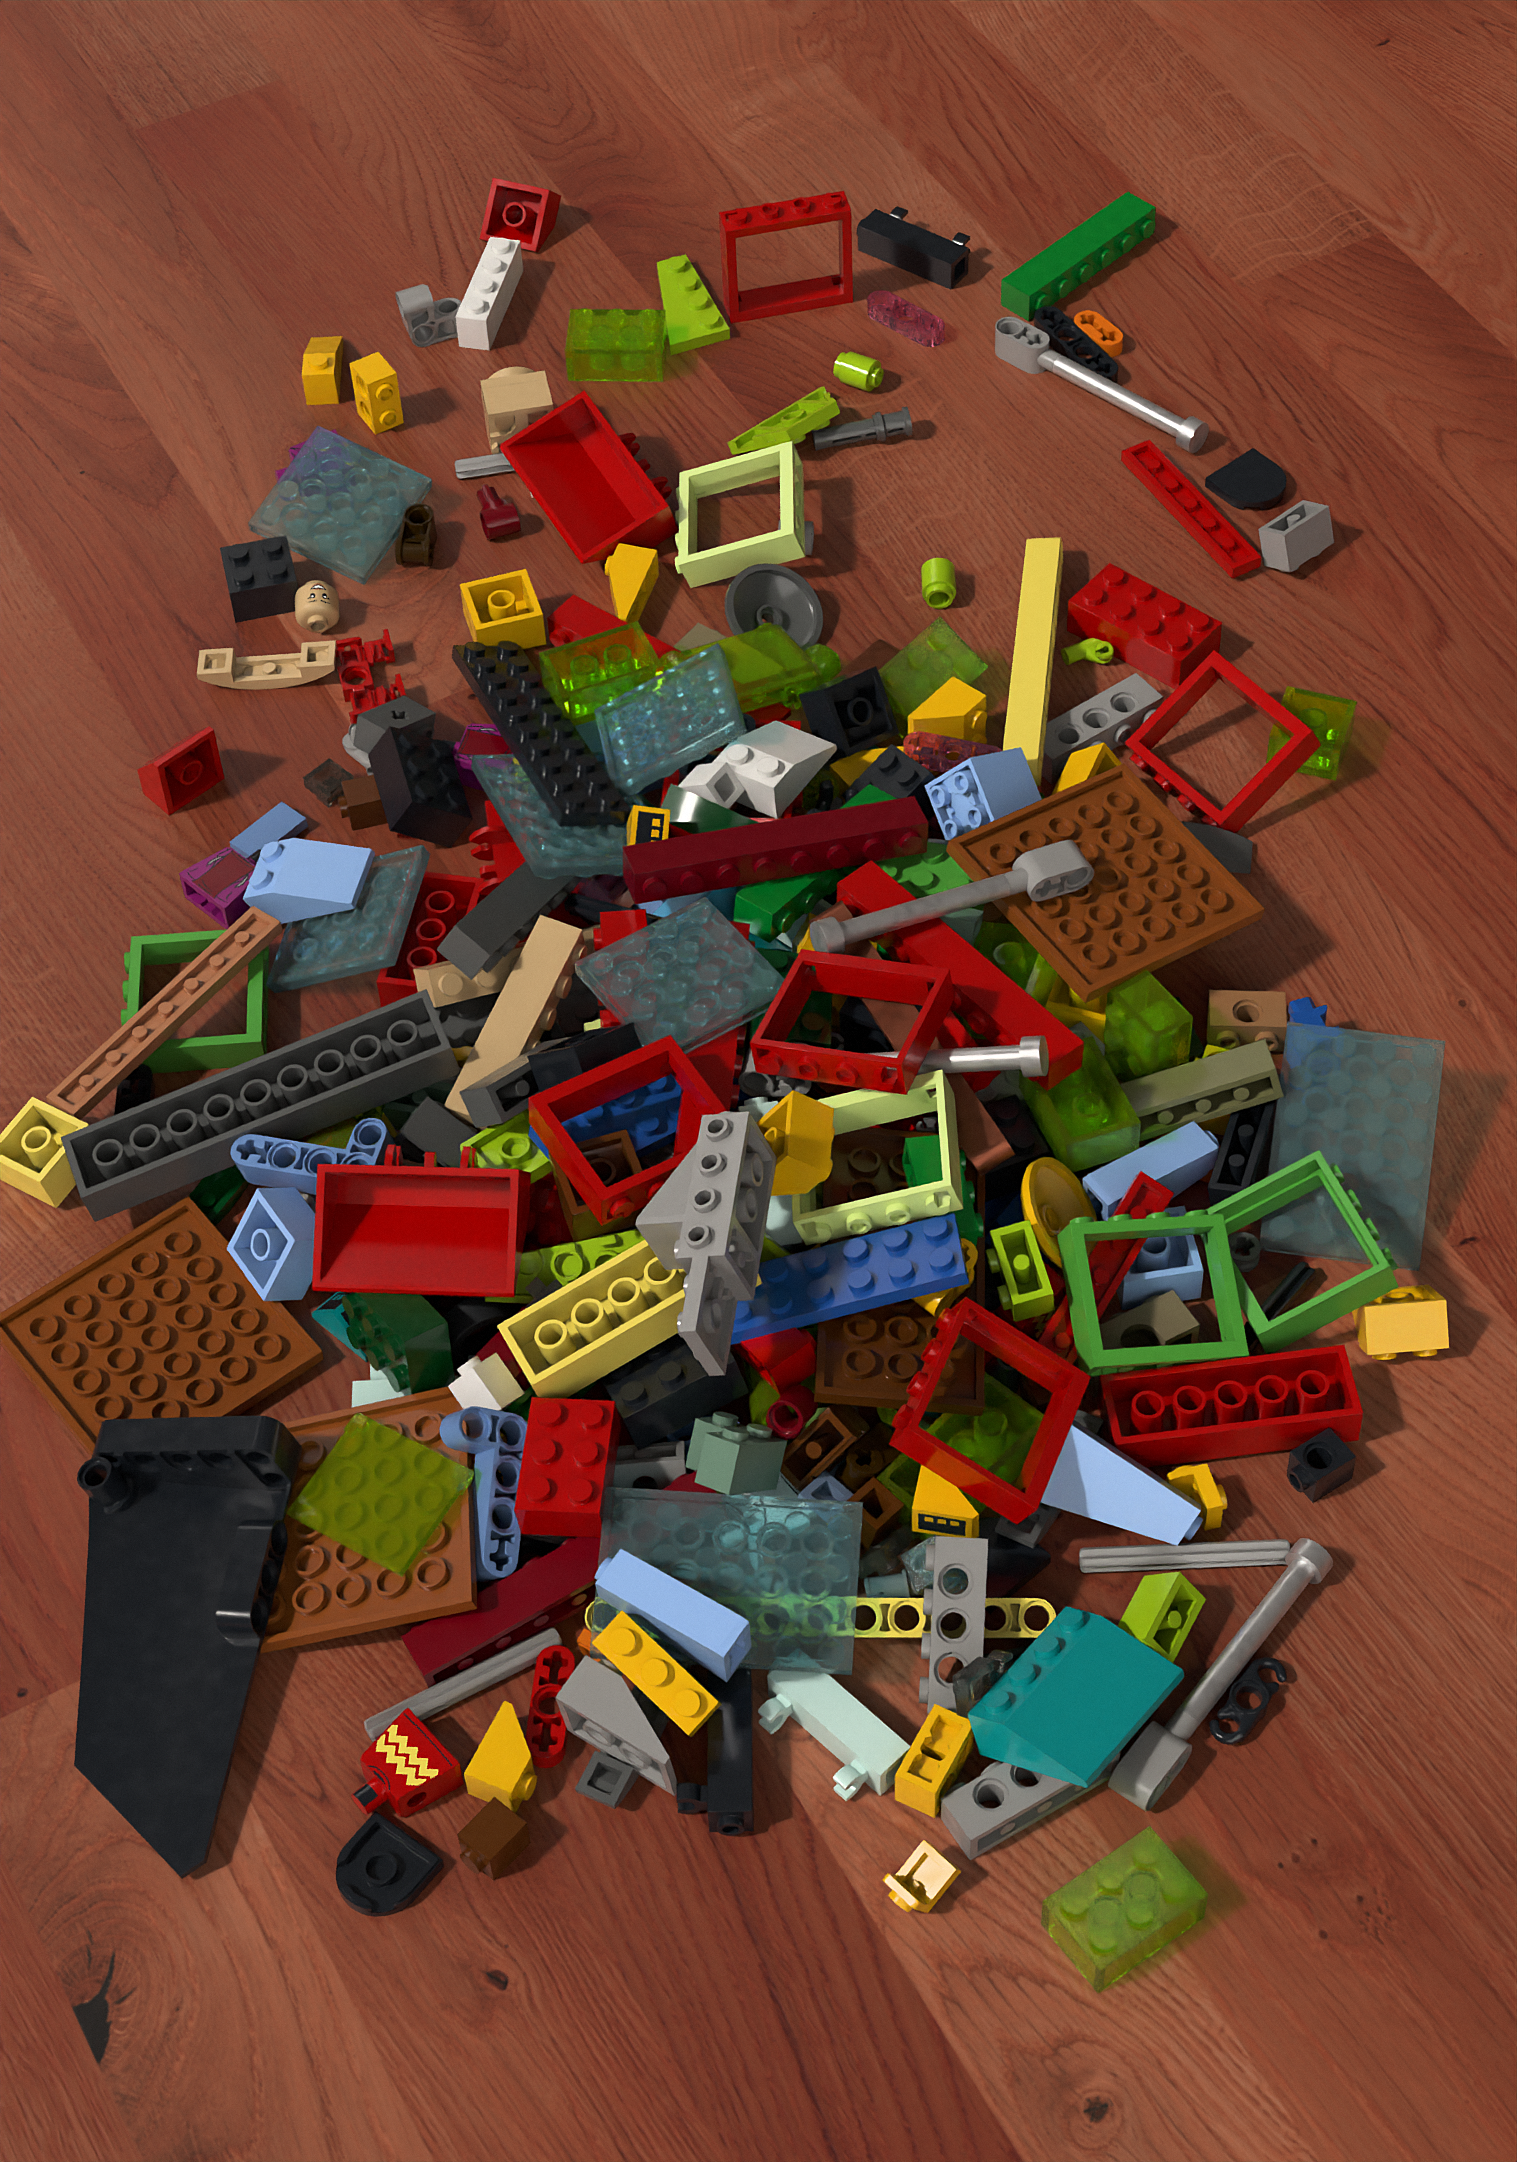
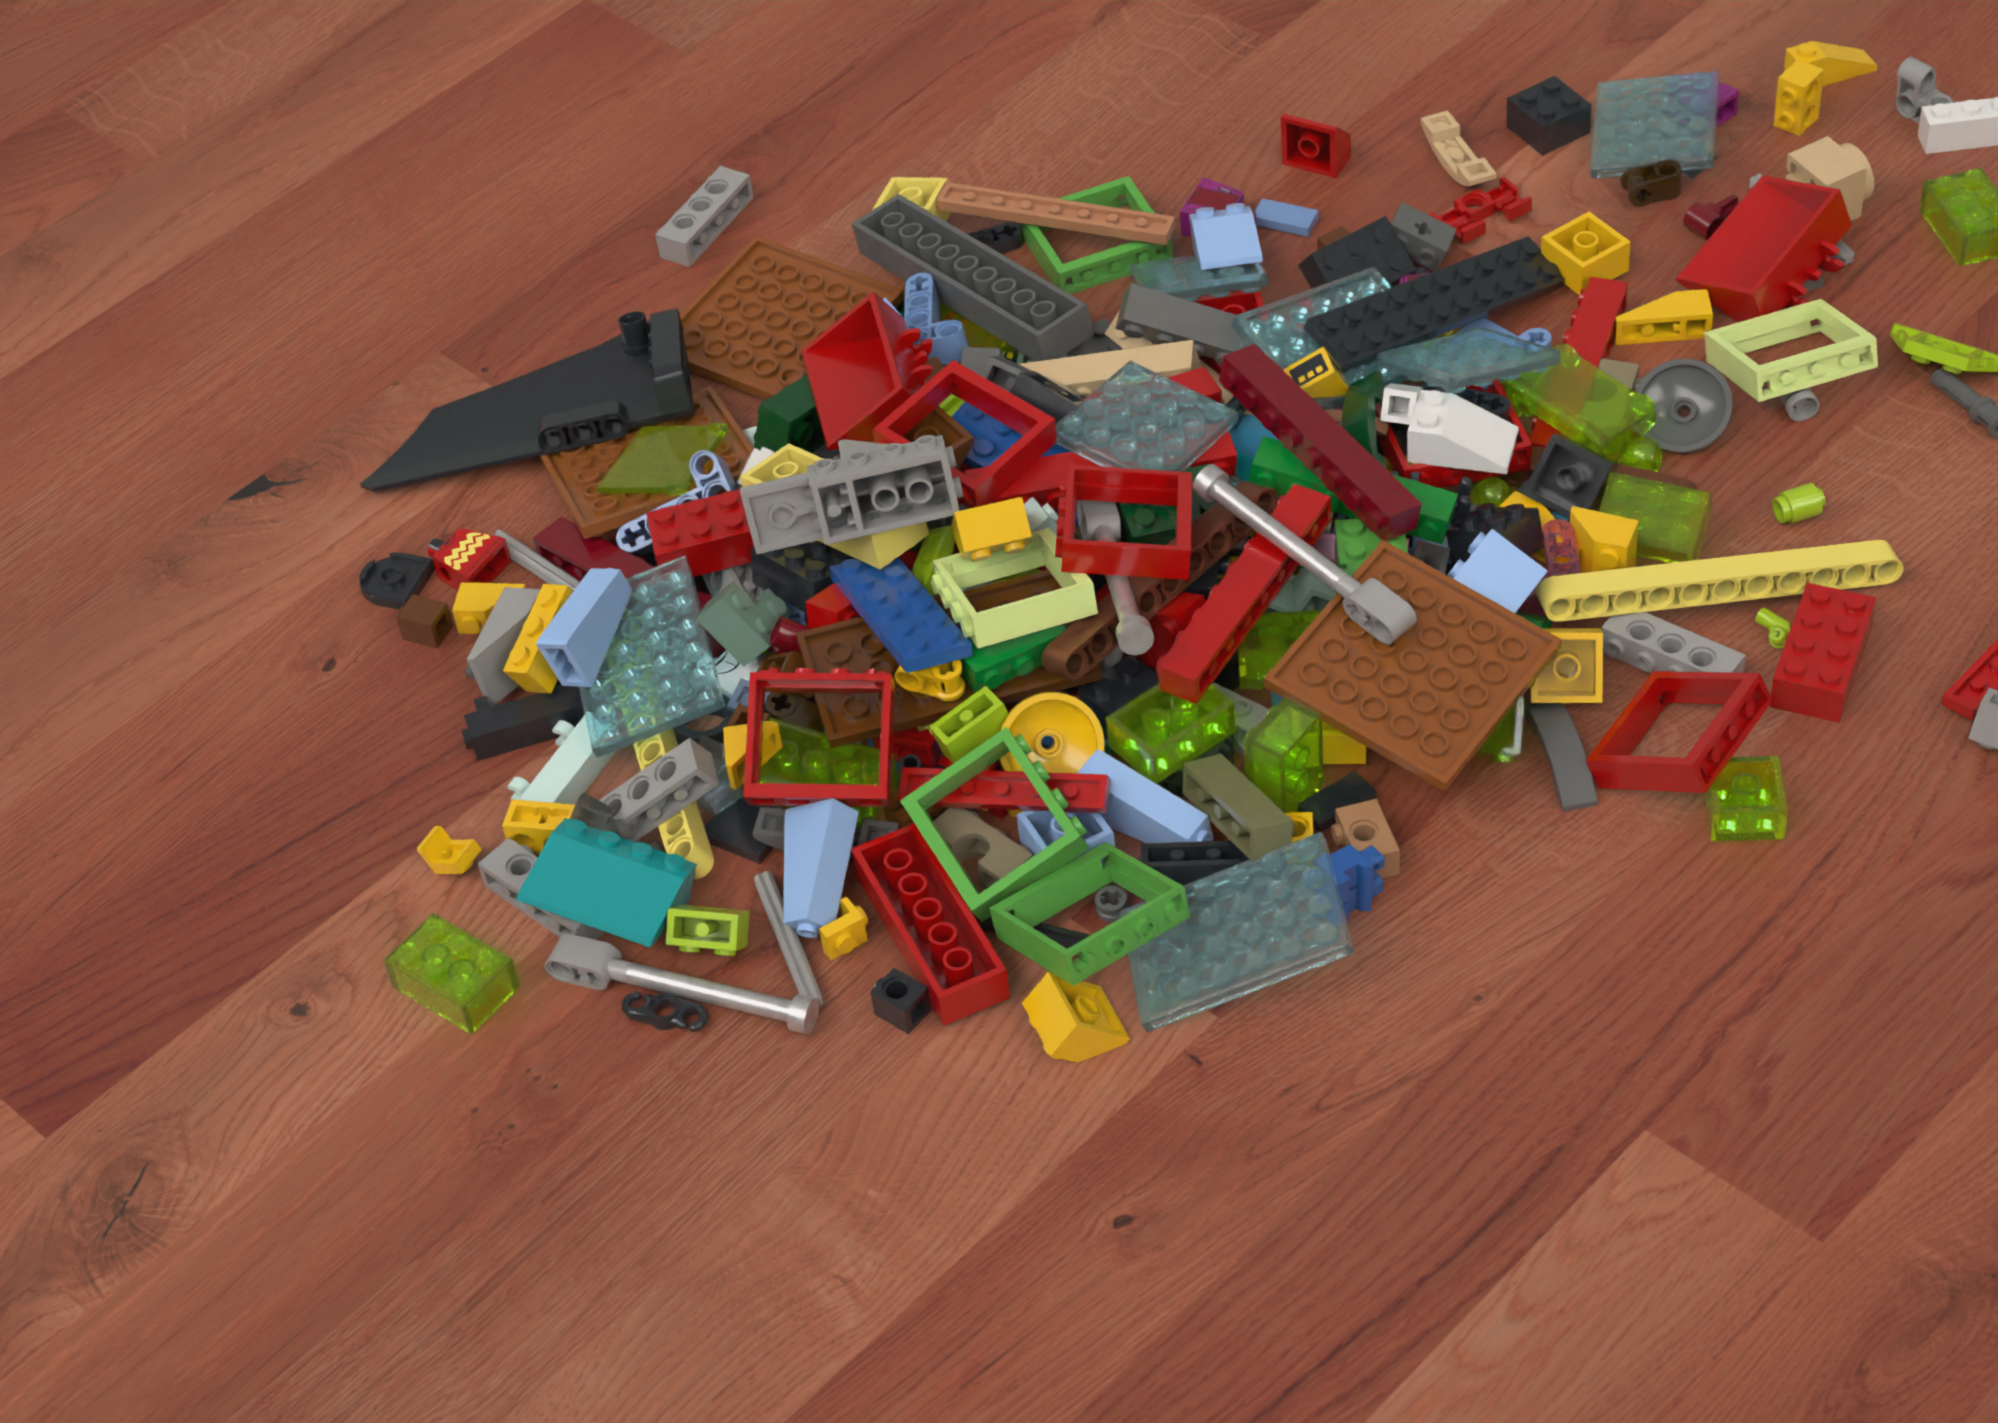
camera: 75 degrees right, 5 degrees down
tan head [295,580,340,633] -> none
clear smoke tile [303,758,354,808] -> none
clear neon green brick [539,621,666,726] -> none

